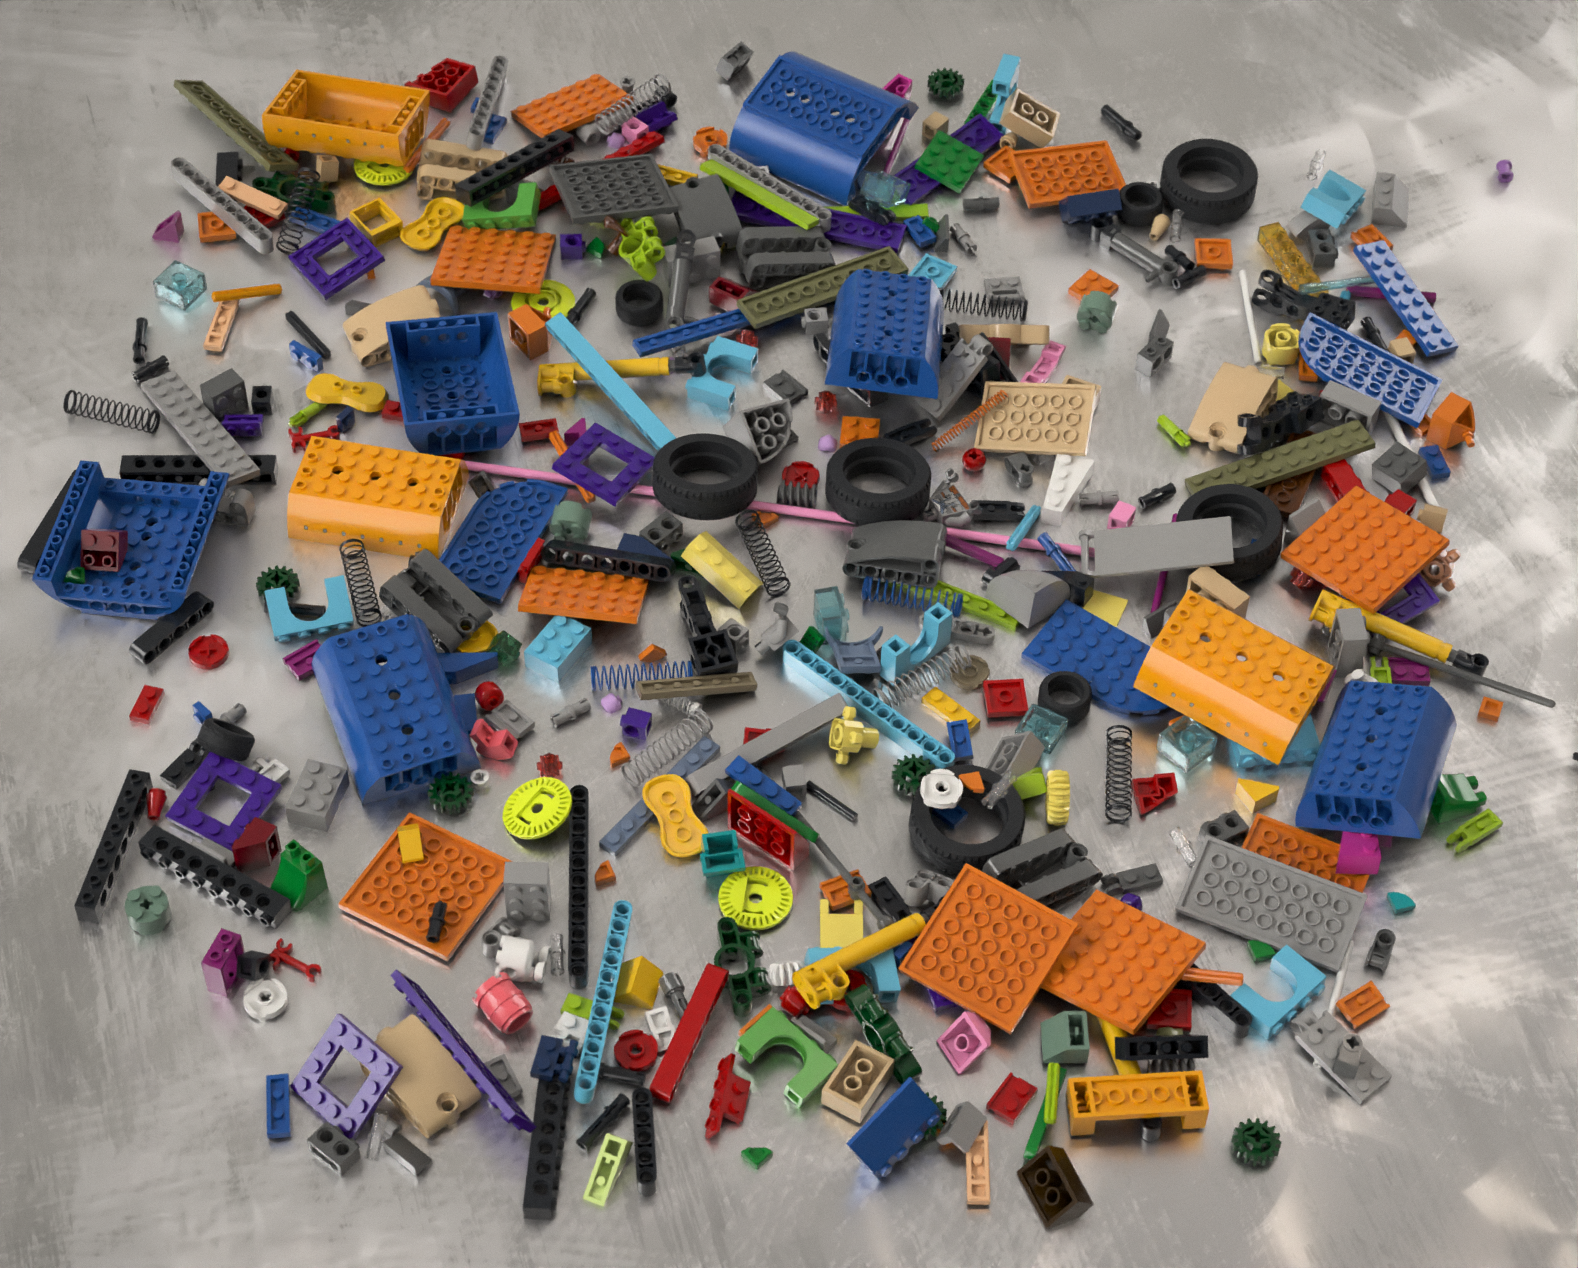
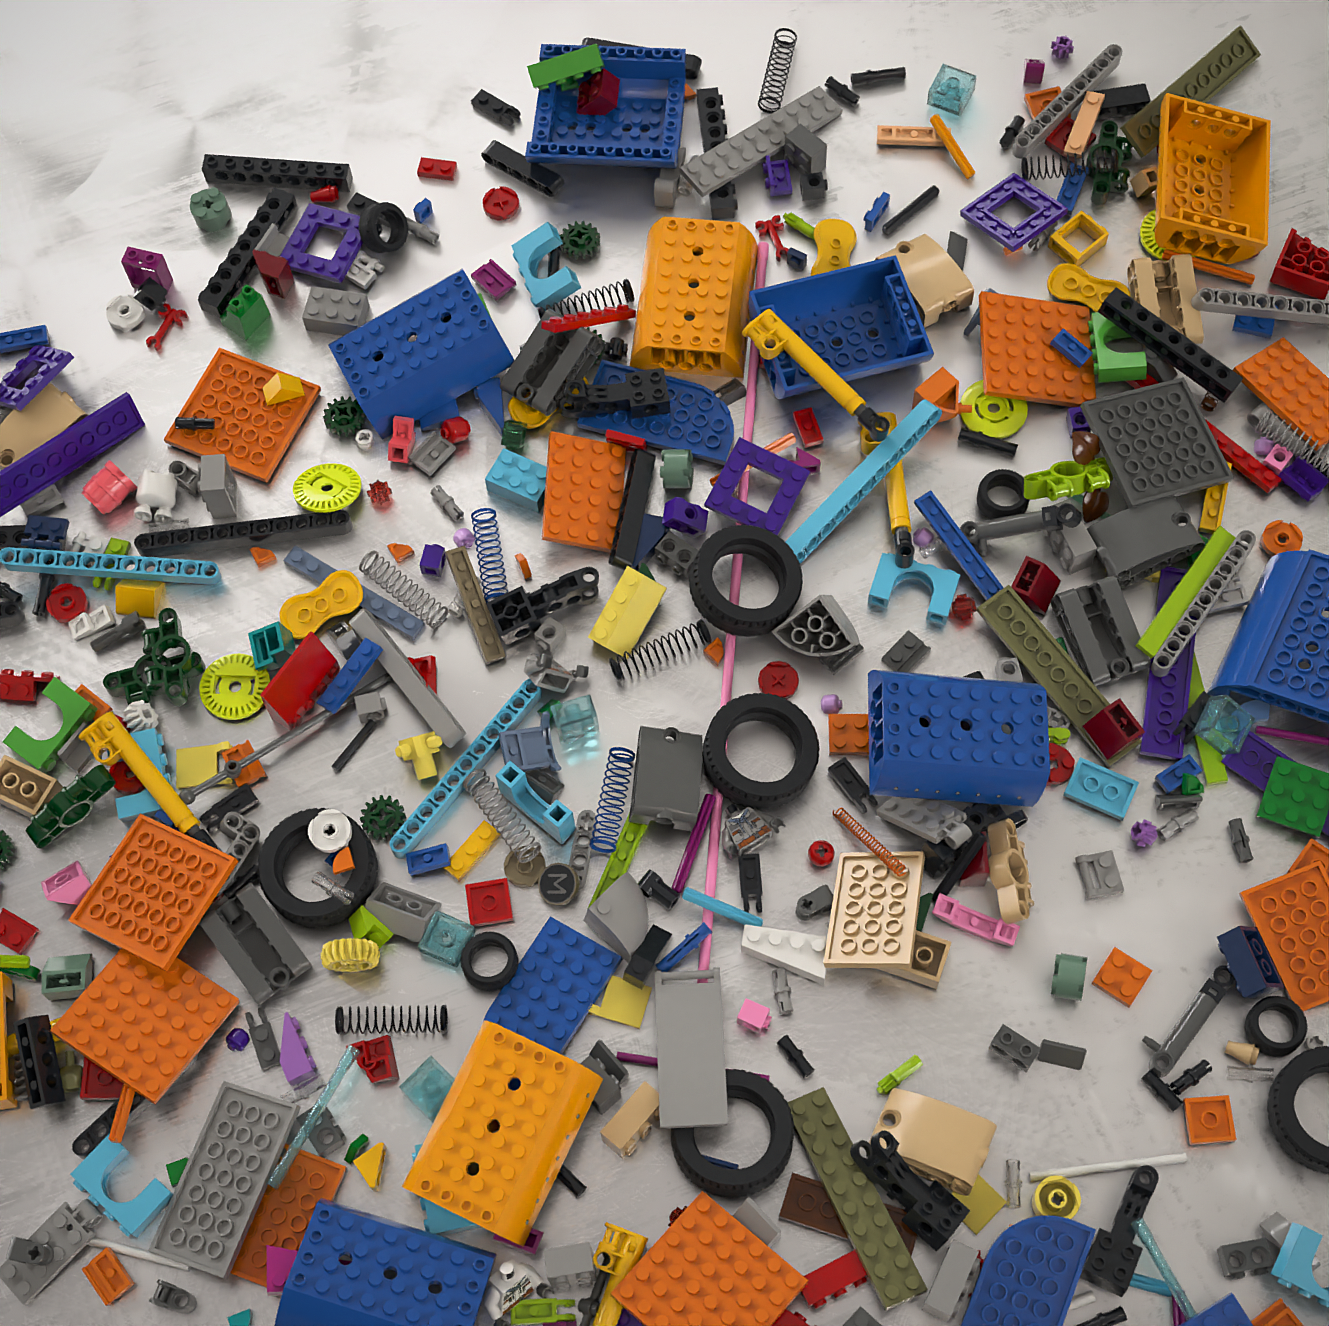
camera: 90 degrees right, 15 degrees up
red beam [649,963,729,1103] -> none
green beam [731,780,820,843] -> none
dark grey piece [776,480,817,509] -> none
black piece [938,288,1028,322] -> none
clear yellow brick [1257,222,1329,298] -> none
none -> dark green piece [141,608,195,706]
none -> clear light blue piece [266,1045,360,1190]
none -> medium lavender slope [280,1012,317,1086]
none -> green tile [344,1134,369,1164]
none -> black hinge [471,89,521,126]
none -> bright green brick [527,44,605,91]
none -> black tile [538,863,580,906]
none -> red plate [541,304,636,333]
none -> black brick [558,368,671,419]
none -> dark purple brick [662,497,709,538]
none -> yellow piece [742,309,890,442]
none -> black axle [999,115,1025,148]
none -> blue plate [1050,328,1093,368]
none -> medium lavender gear [1051,36,1074,59]
none -> dark red slope [1082,698,1145,761]
none -> medium lavender gear [1131,819,1157,847]

